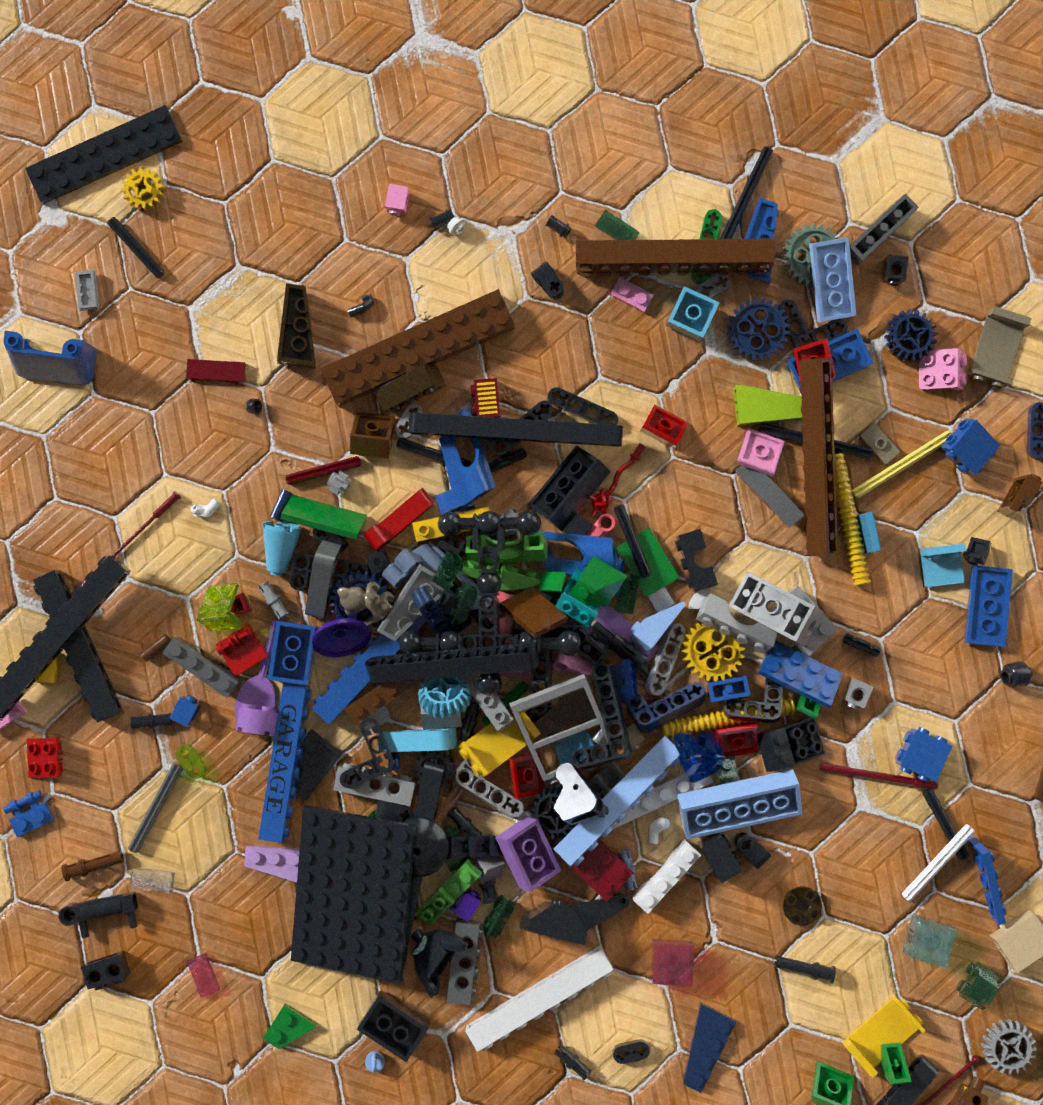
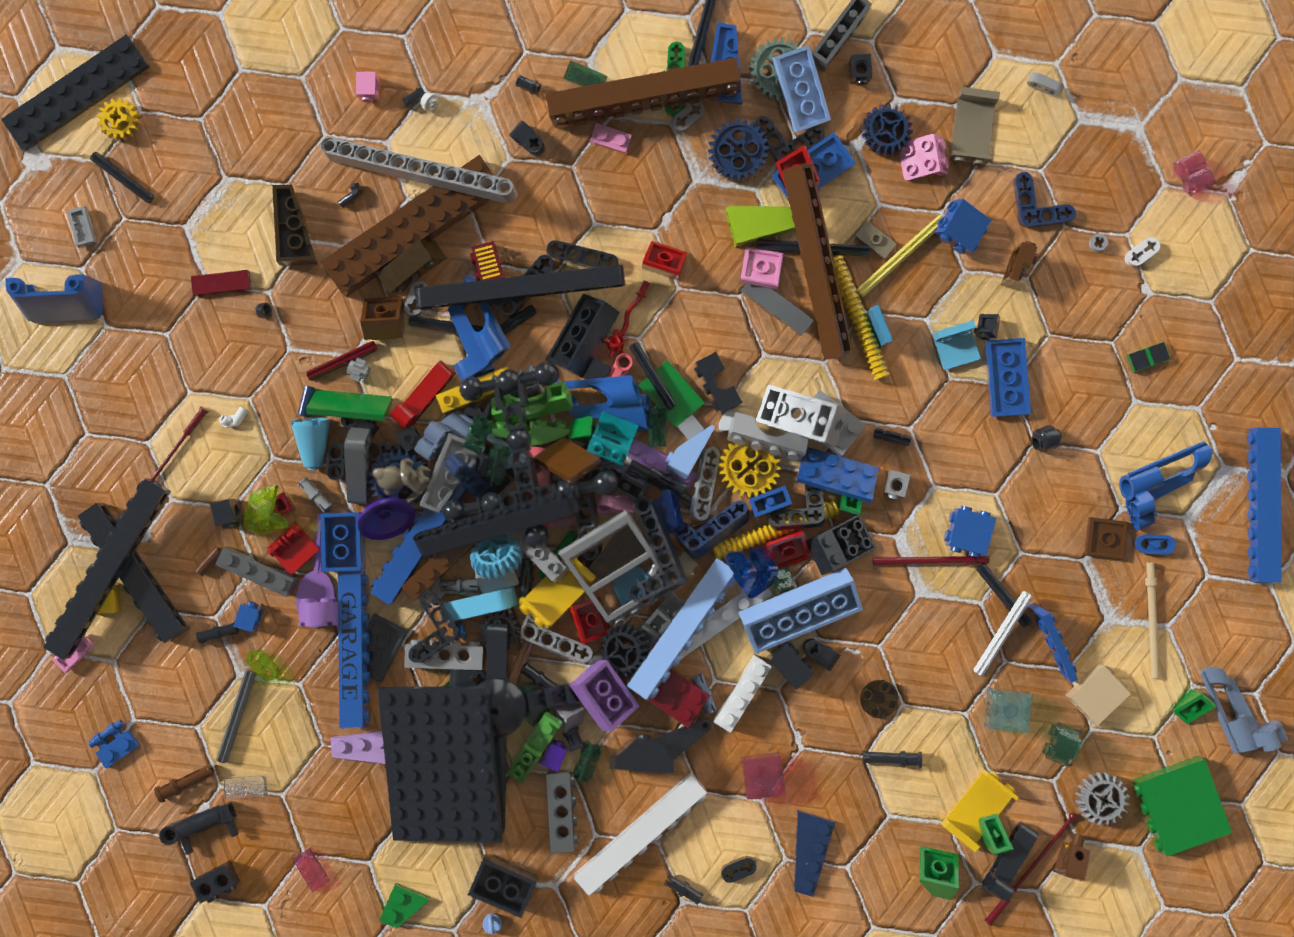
camera: 10 degrees left, 0 degrees up
red hinge [27,737,63,778] -> none
black torso [411,929,468,998] -> none
piece [554,761,609,825] -> none
green slope [570,555,627,607] -> none
white arm [648,817,670,844] -> none
medium azure brick [666,286,720,342] -> none
none -> black brick [210,499,246,529]
none -> light grey beam [320,137,518,203]
none -> dark grey pin [439,578,479,593]

